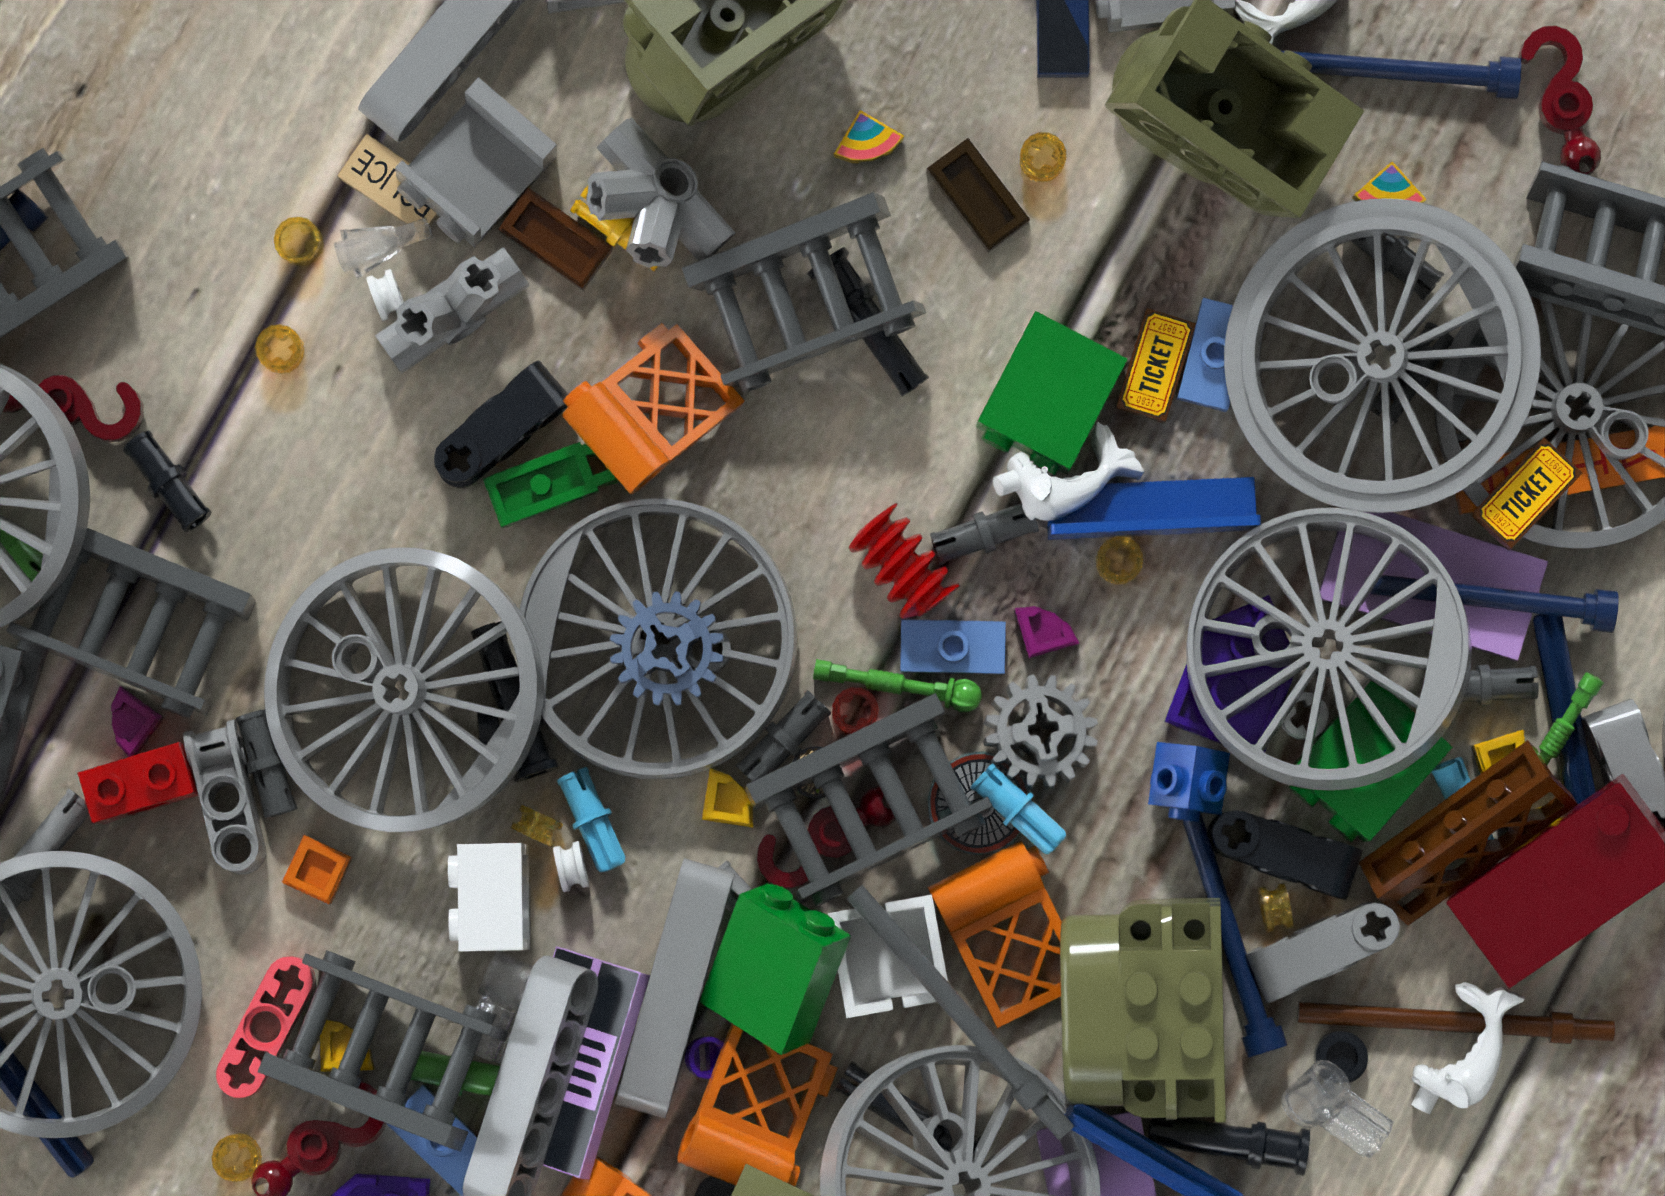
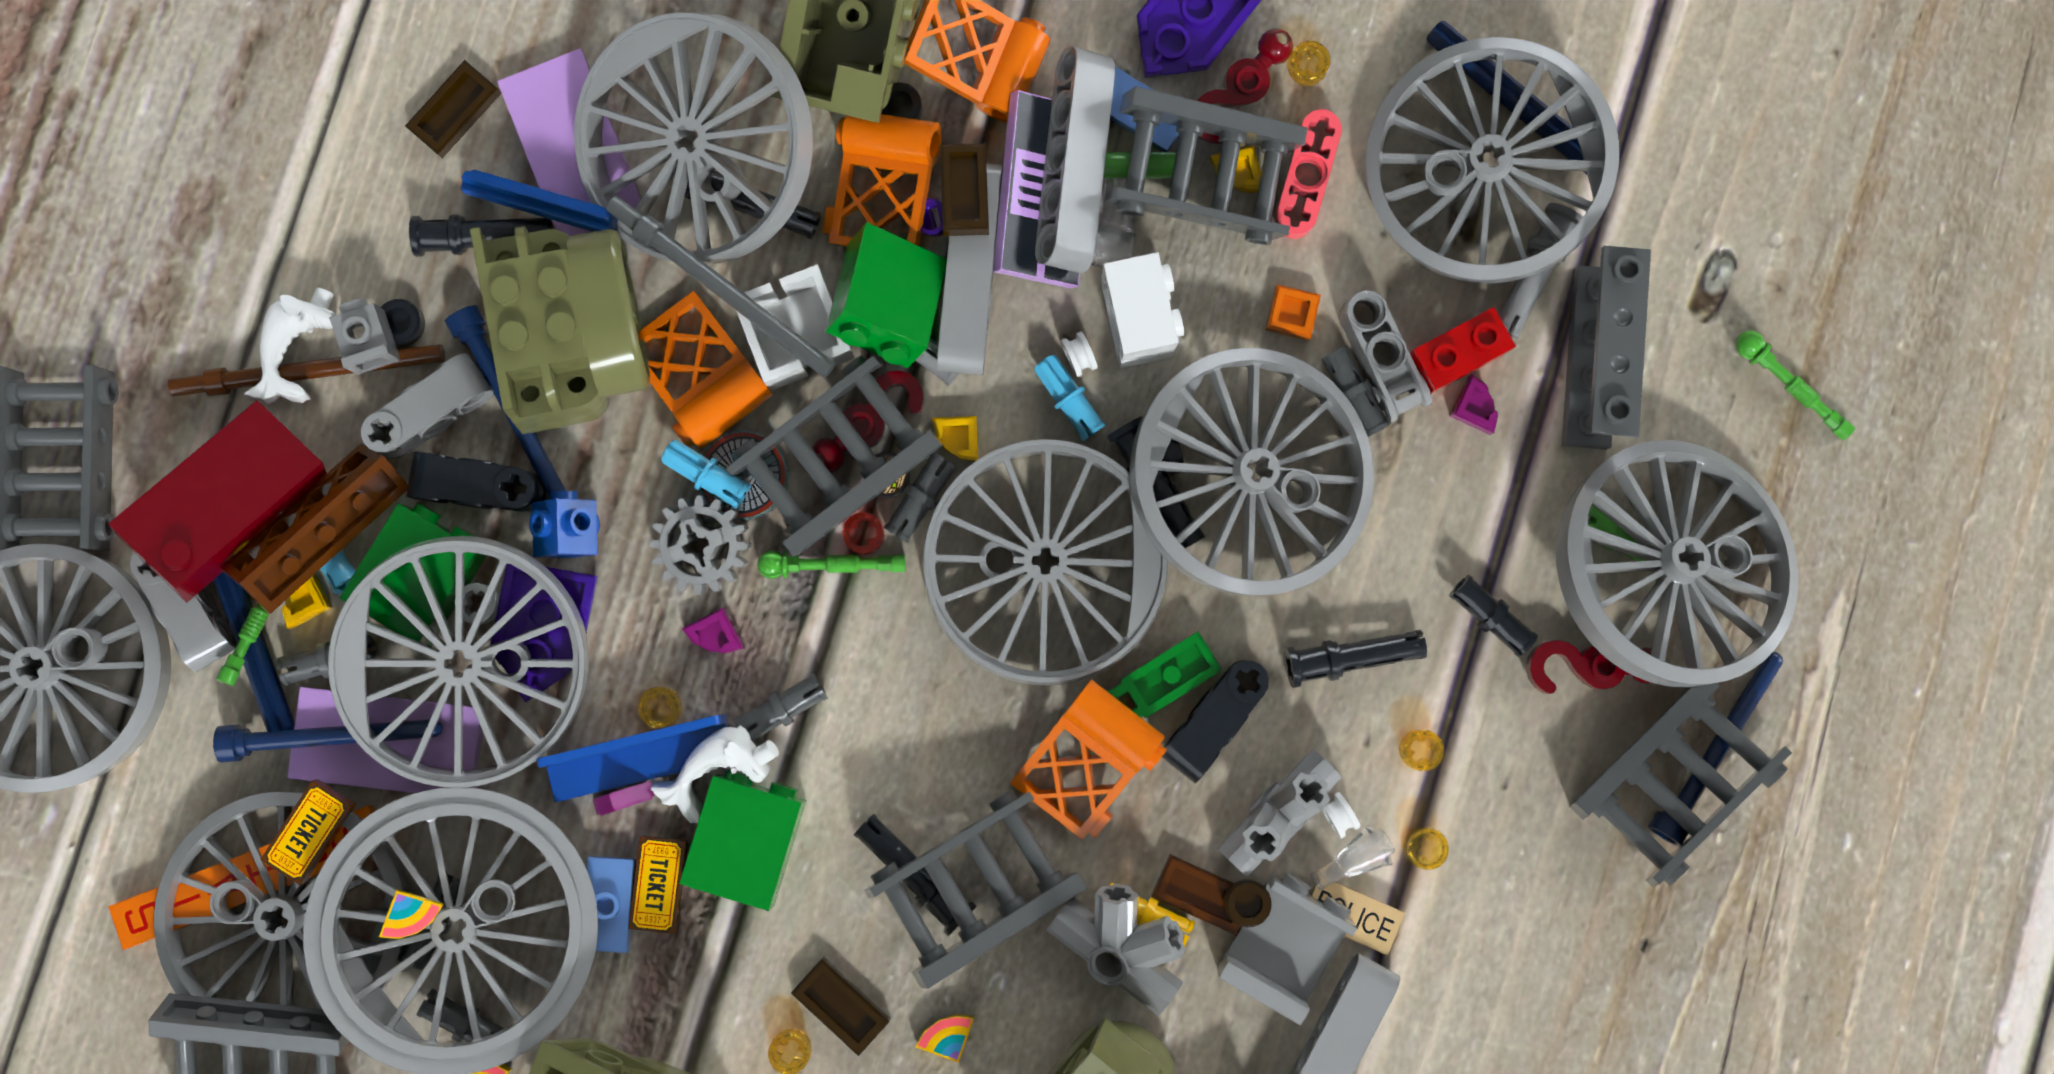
camera: 170 degrees right, 0 degrees up
dark grey fence [6,528,256,719] -> none
clear yellow bush [510,804,564,848] -> none
sand blue gear [610,591,724,706] -> none
red piece [849,503,960,619] -> none
medium blue plate [900,619,1006,675] -> none
clear yellow bush [1257,883,1293,933] -> none
clear piece [1281,1060,1394,1158] -> none
none -> light grey brick [329,299,401,375]
none -> tile [379,889,443,939]
none -> magenta tile [593,780,655,816]
none -> dark brown tile [940,143,989,236]
none -> dark brown tile [1224,879,1272,927]
none -> black pin [1284,629,1427,688]

